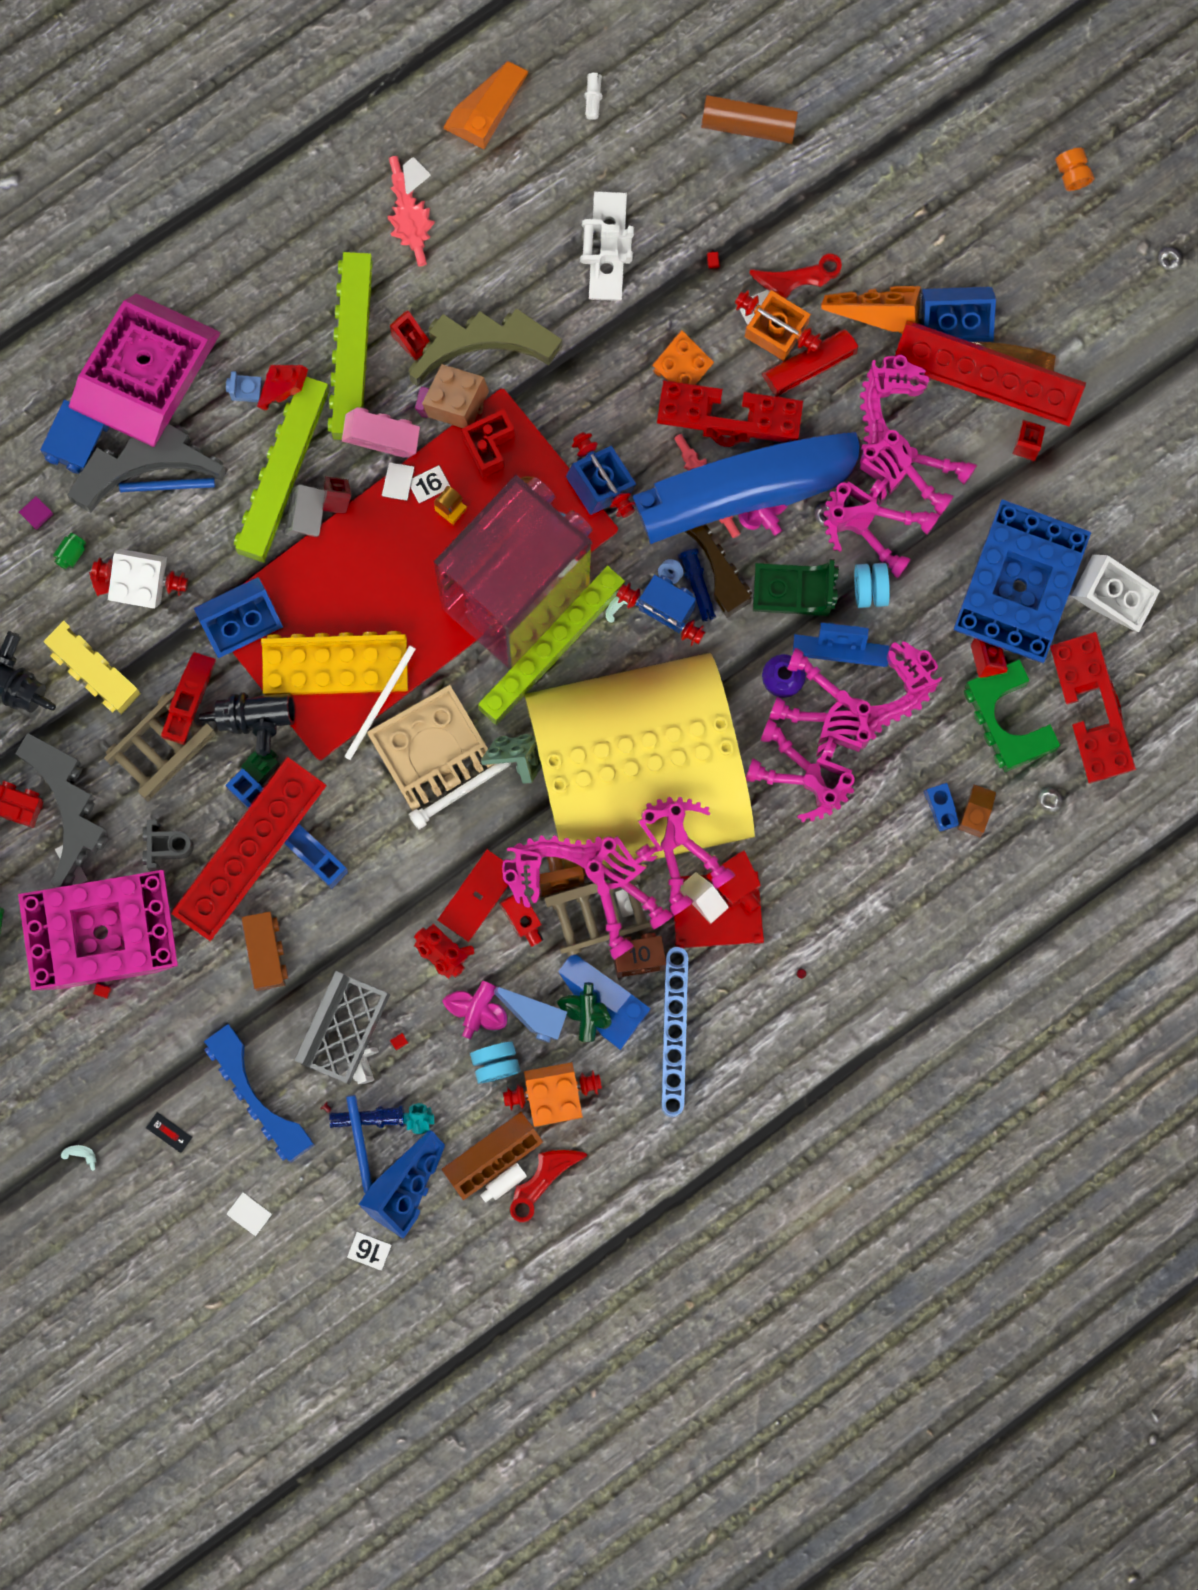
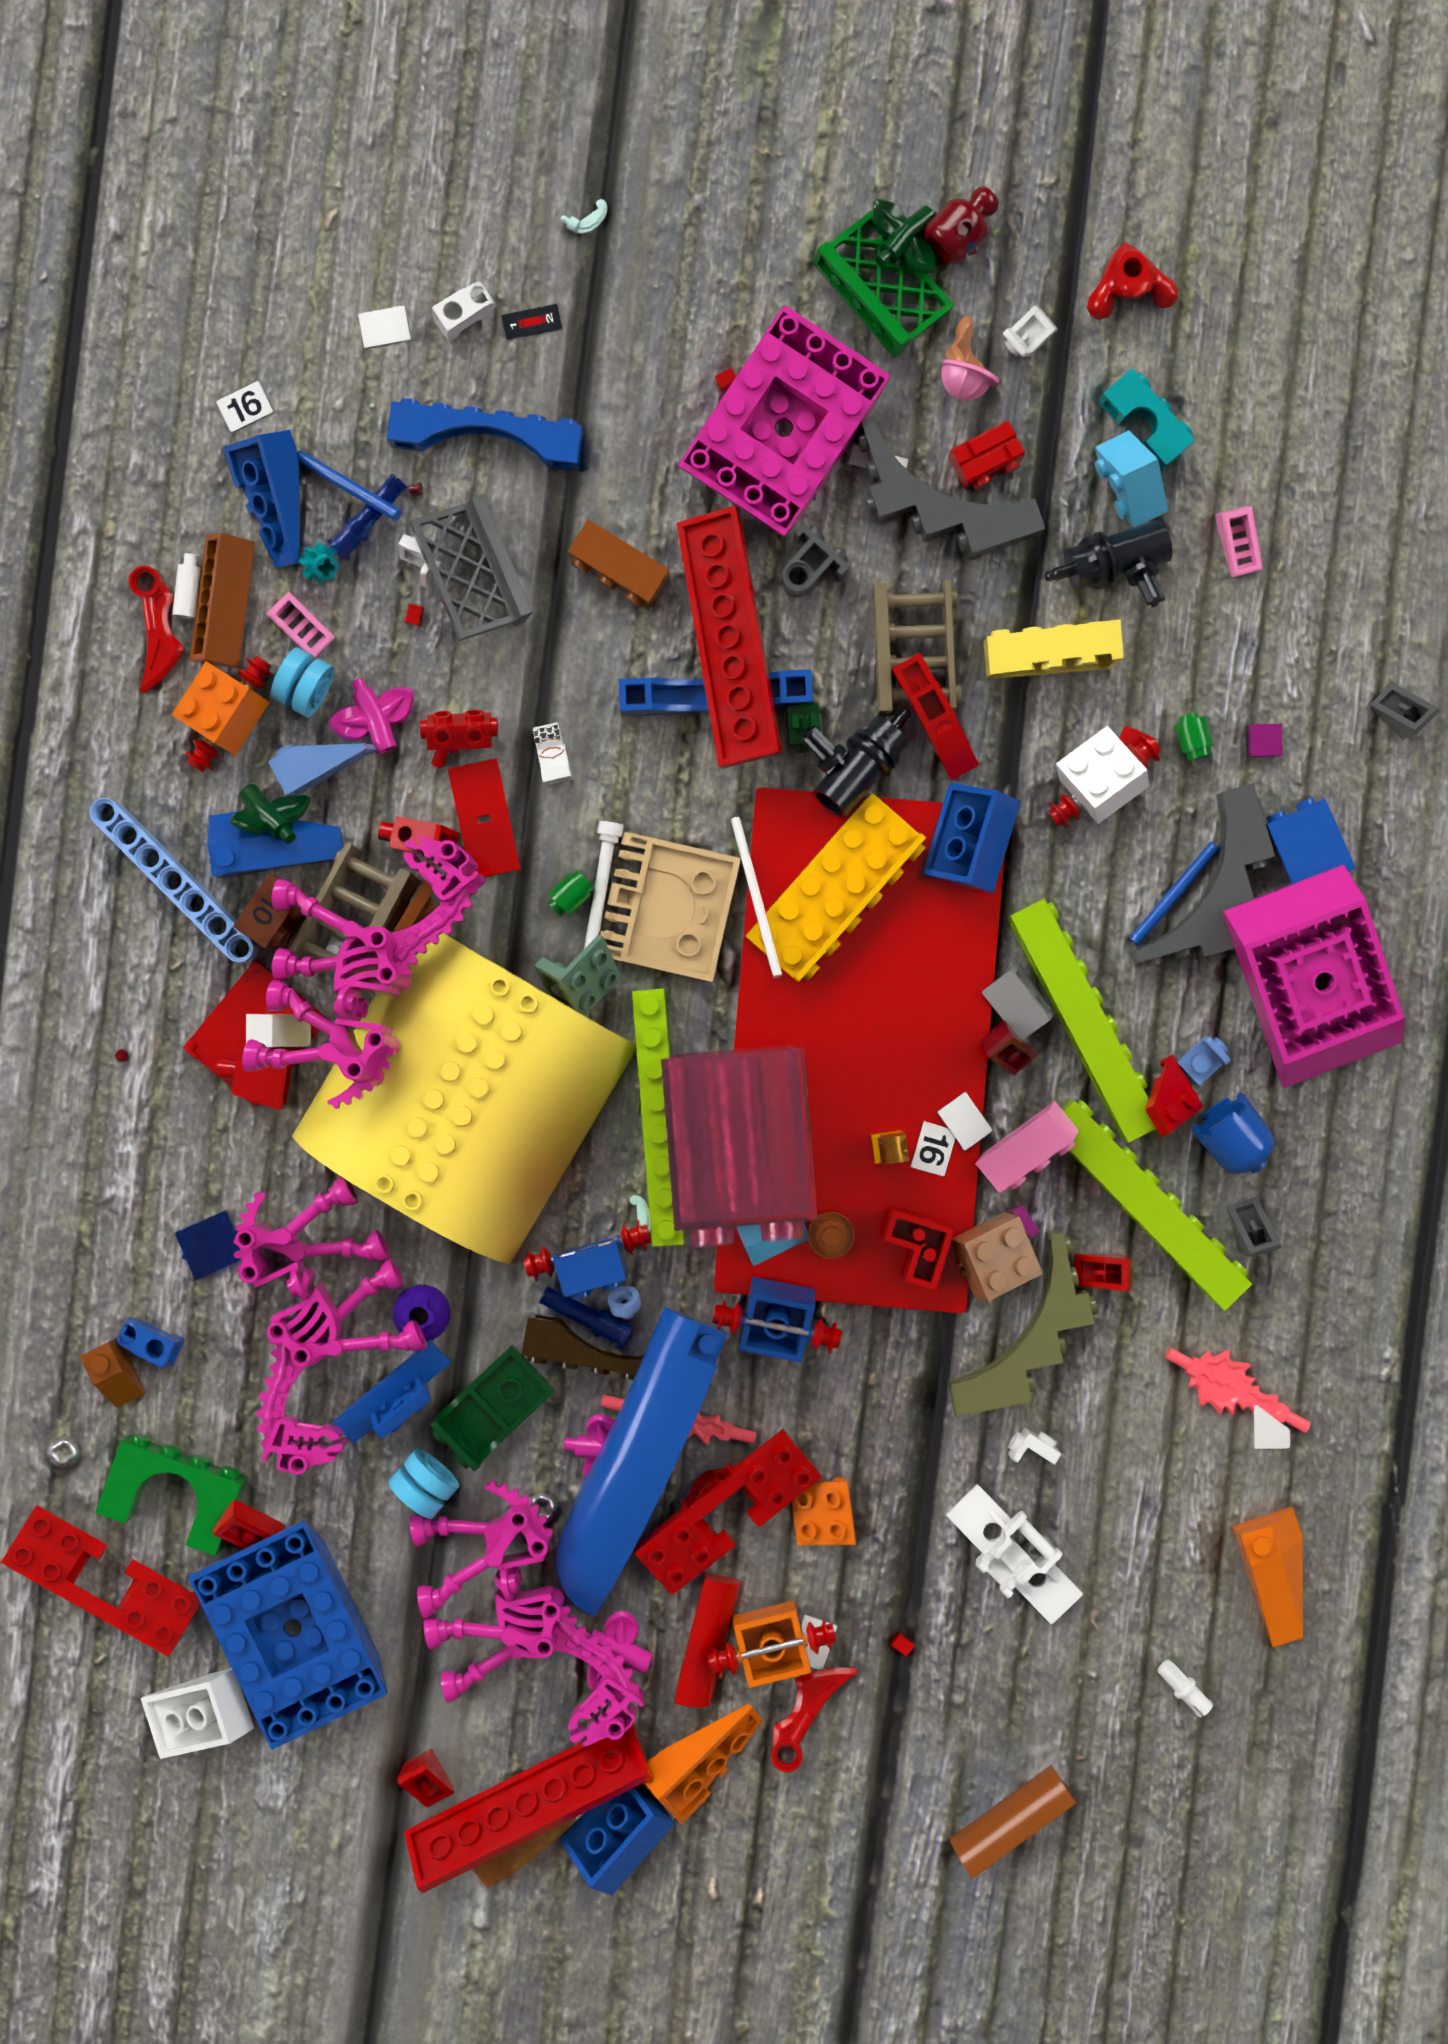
camera: 135 degrees right, 10 degrees up
none -> clear blue piece [175,1210,241,1280]
none -> bright pink slope [266,591,335,658]
none -> white leg [432,282,496,343]
none -> white leg [533,722,573,786]
none -> green brick [548,870,595,916]
none -> dark pink plant [585,1611,653,1691]
none -> white bracket [1008,1427,1061,1465]
none -> blue cylinder [1192,1093,1274,1174]
none -> dark grey slope [1227,1197,1281,1257]

